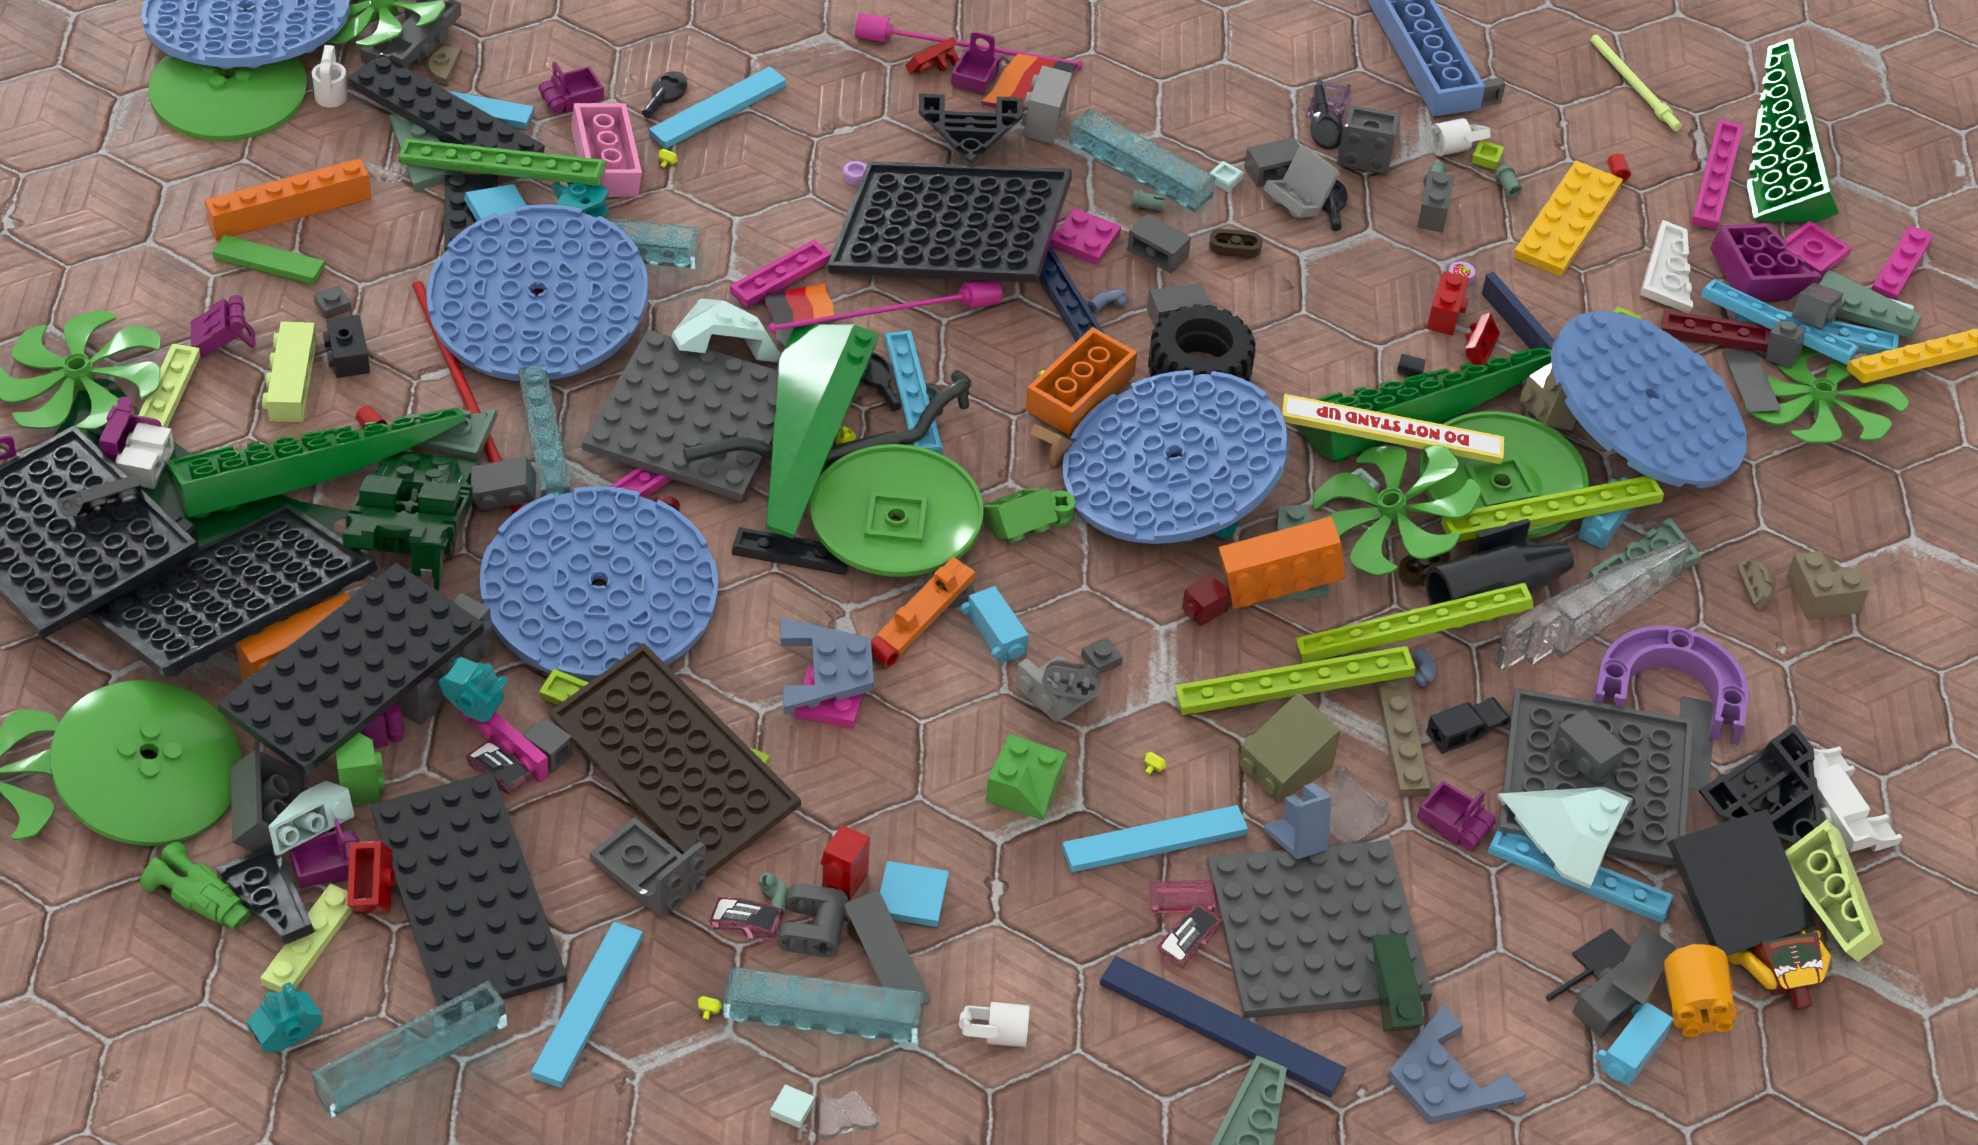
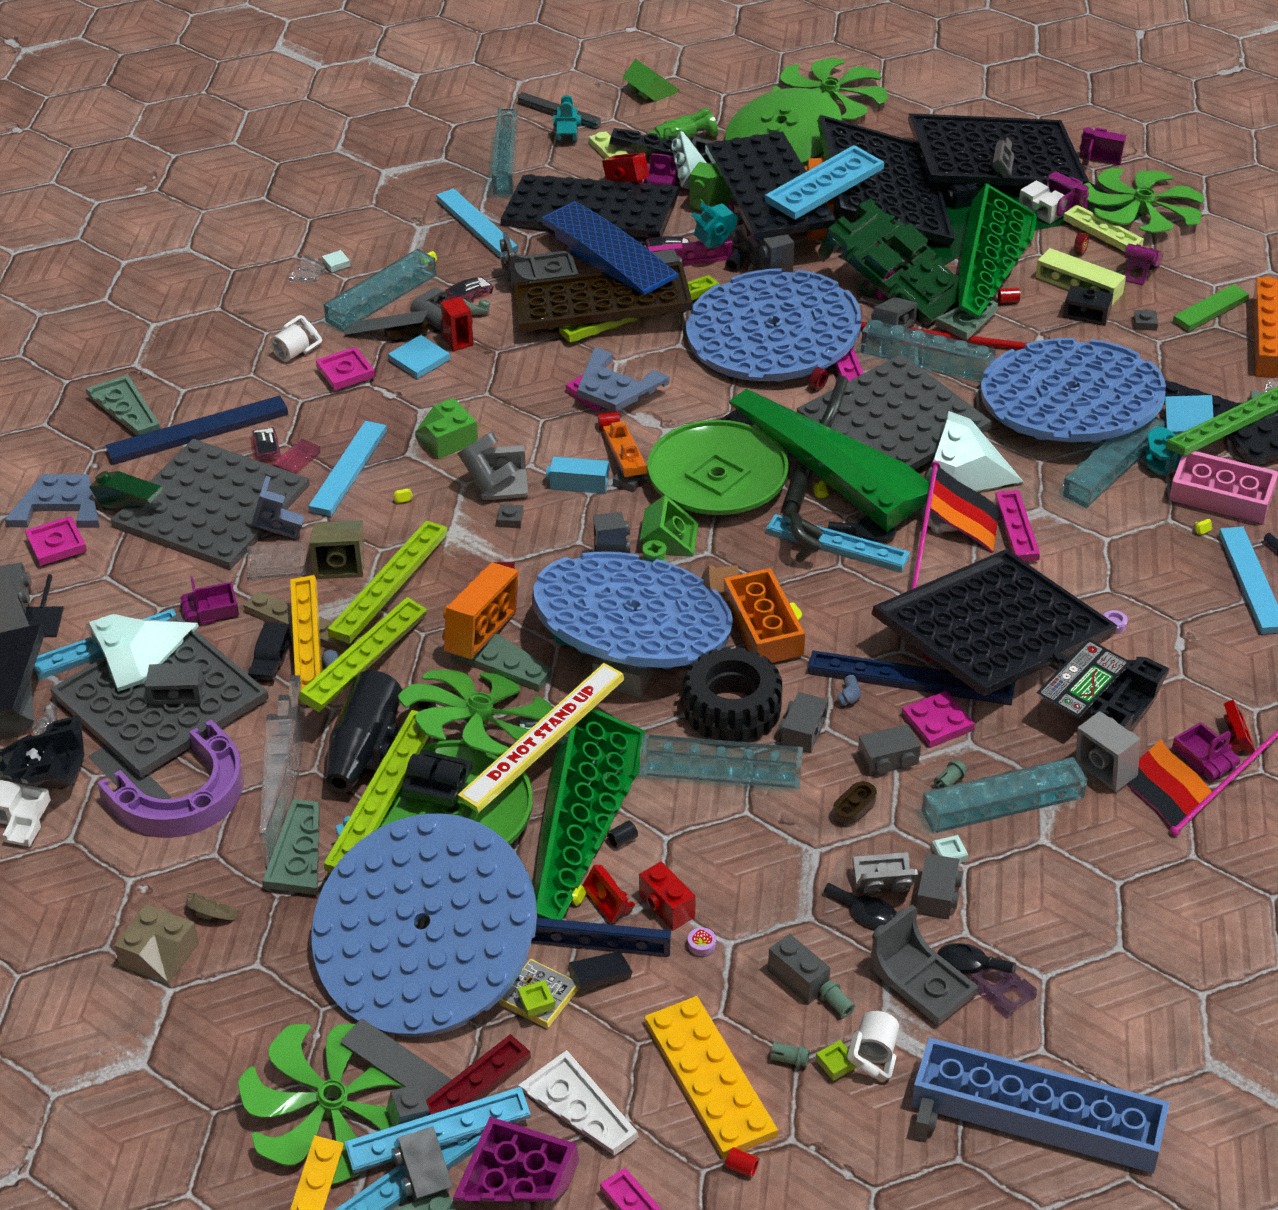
camera: 130 degrees right, 5 degrees down
none -> dark pink plate [25,516,87,566]
none -> yellow plate [290,575,322,706]
none -> dark pink plate [316,347,375,391]
none -> black plate [402,750,473,807]
none -> dark grey axle [518,92,601,129]
none -> slope [542,201,678,295]
none -> black tile [567,951,633,990]
none -> dark grey brick [593,512,630,553]
none -> bright green slope [622,58,679,101]
none -> clear light blue brick [640,734,803,789]
none -> medium azure plate [765,145,884,219]
none -> sticker [1037,639,1131,717]
none -> dark red tile [1074,232,1089,254]

